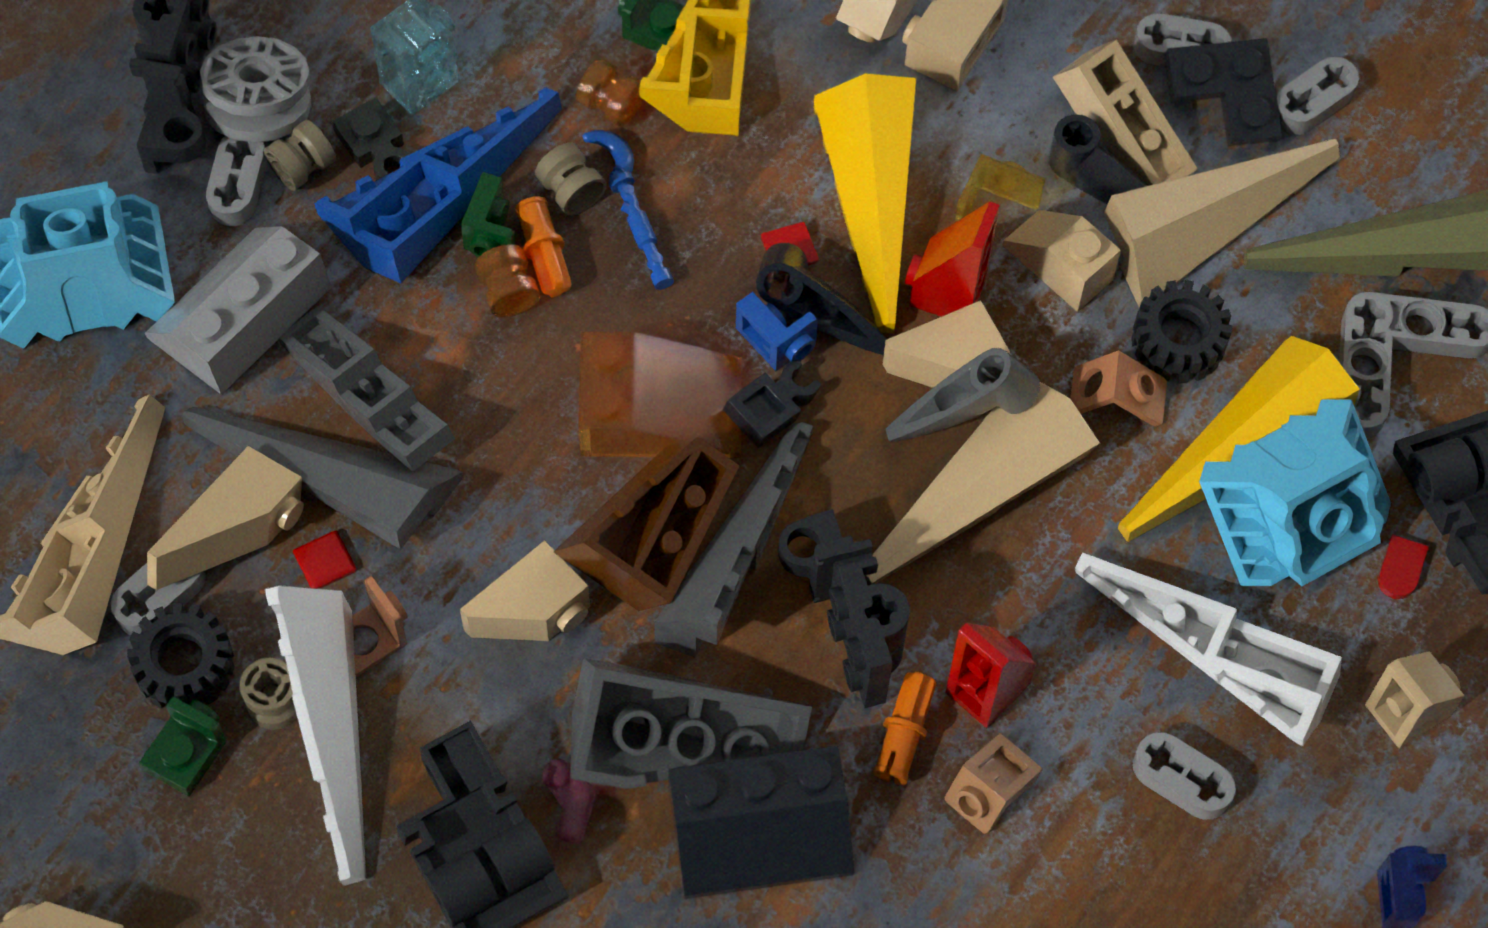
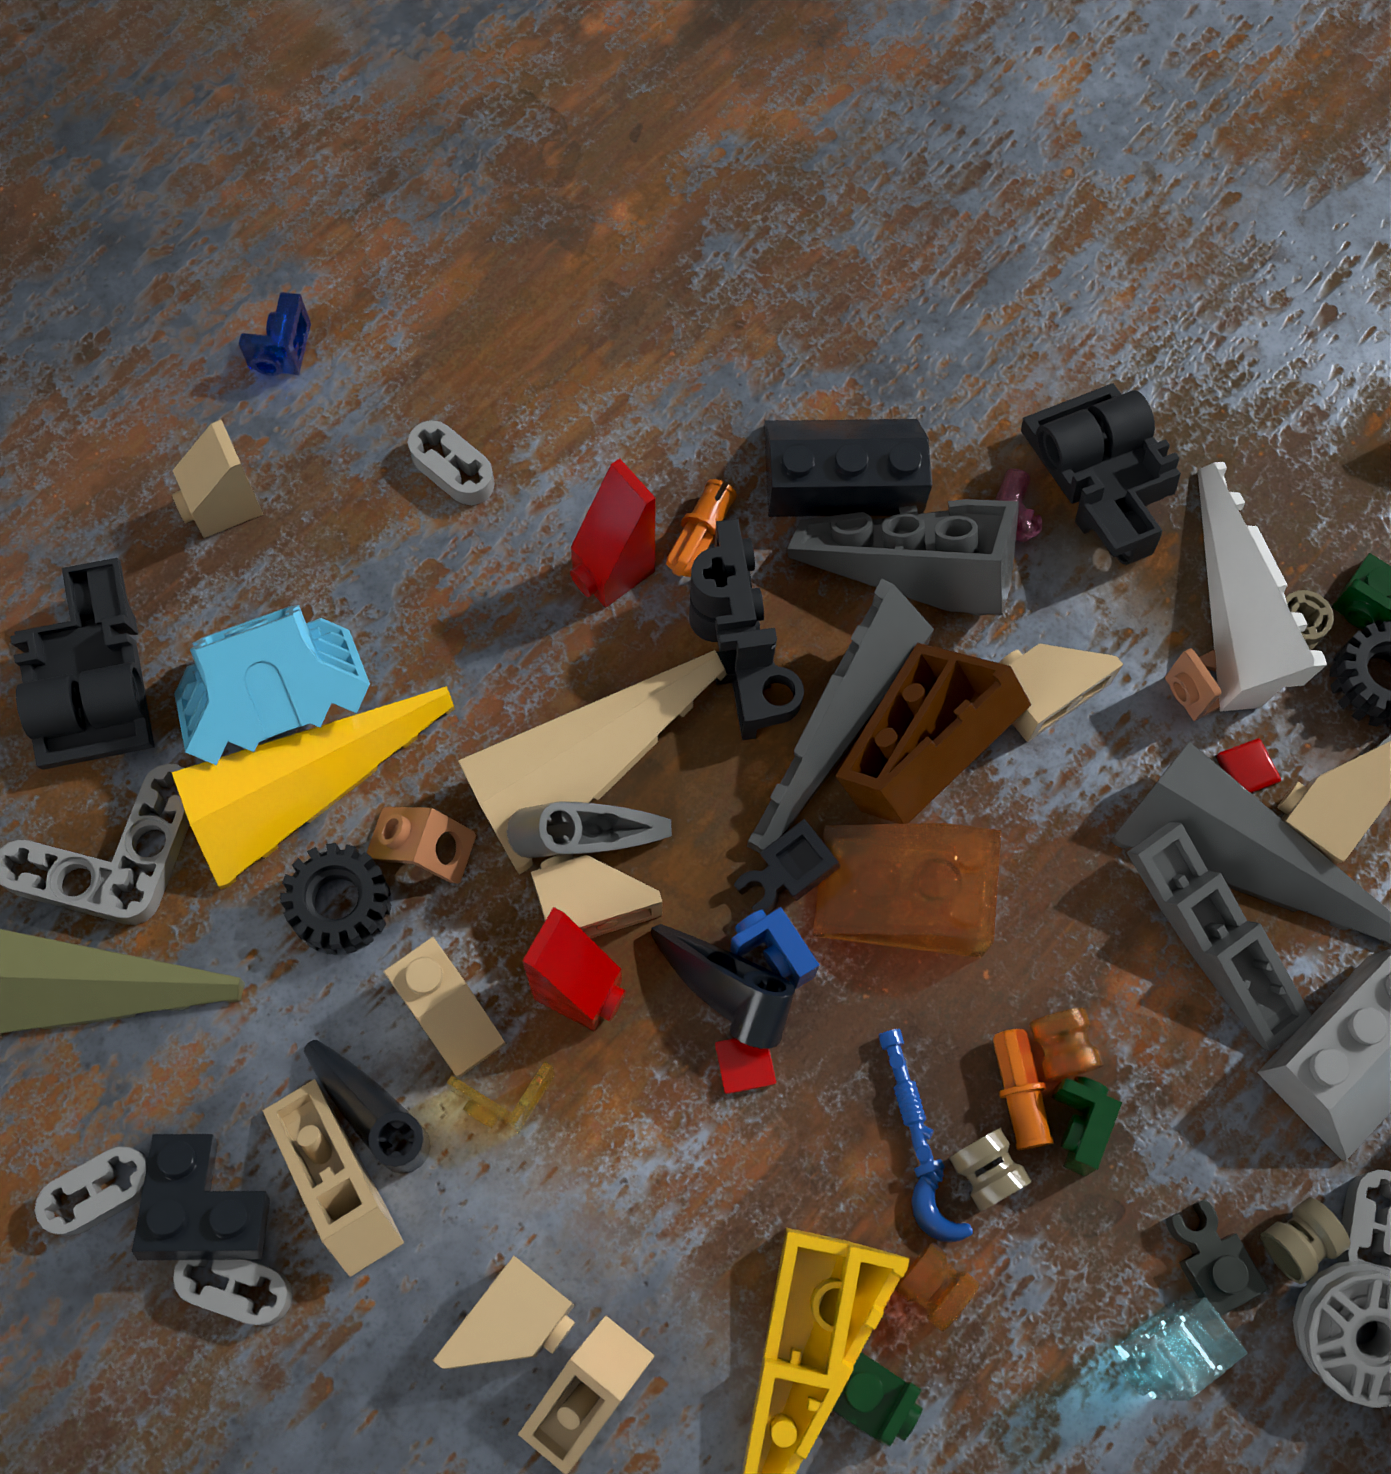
camera: 175 degrees left, 5 degrees up
blue wedge [314,88,562,283] -> none
yellow wedge [813,73,916,334] -> none
medium nougat bracket [945,733,1043,834] -> none
white wedge [1075,553,1342,746] -> none
tan wedge [1104,139,1340,307] -> none
red piece [1378,534,1429,599] -> none

